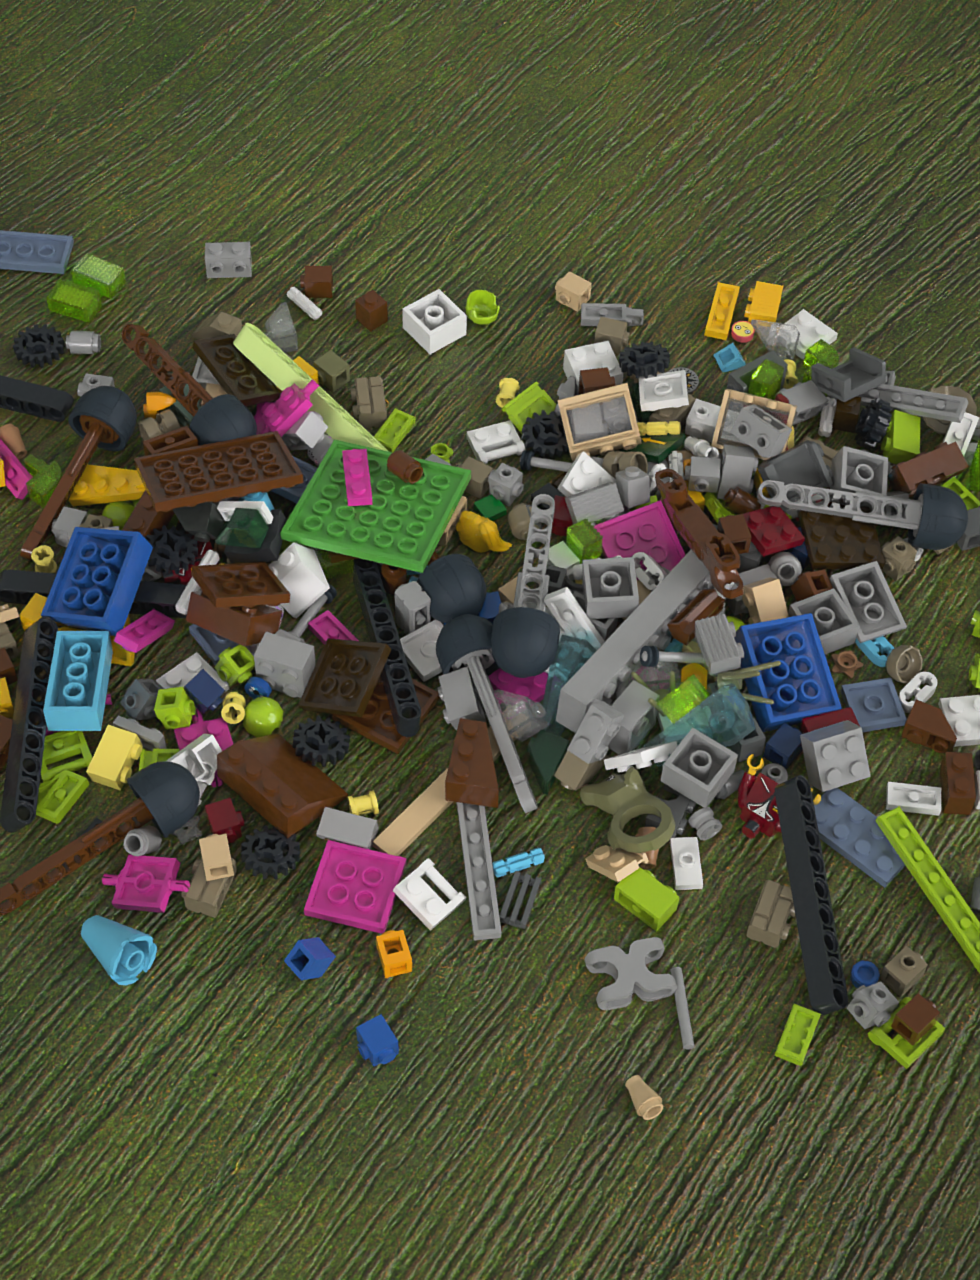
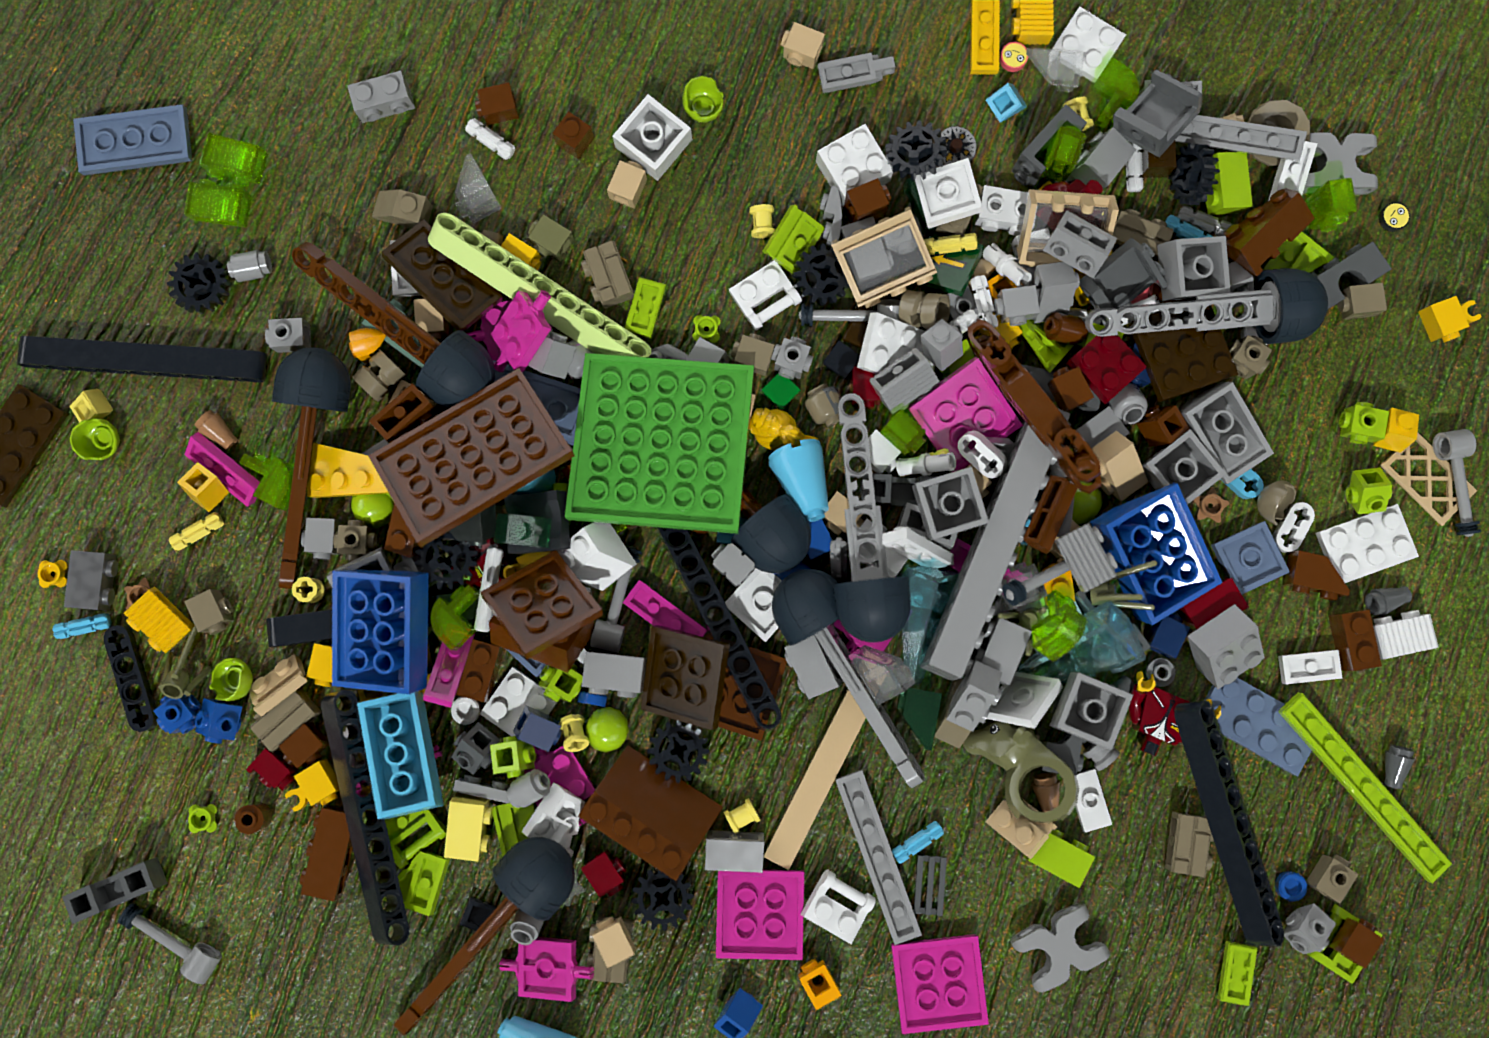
camera: 10 degrees left, 30 degrees up
white plate [217,501,274,524] -> none
dark pink plate [342,449,373,506] -> none
reddish brown brick [387,450,423,484] -> none
reddish brown wedge [445,718,499,808] -> none
dark tan brick [594,317,630,354] -> none
light grey bar [671,967,694,1049] -> none
none -> clear neon green brick [431,585,480,651]
none -> white tile [451,697,481,725]
none -> reddish brown brick [456,639,505,703]
none -> light grey brick [507,769,550,808]
none -> tan brick [607,161,647,209]
none -> medium azure cone [768,439,829,522]
none -> dark pink plate [891,934,989,1034]

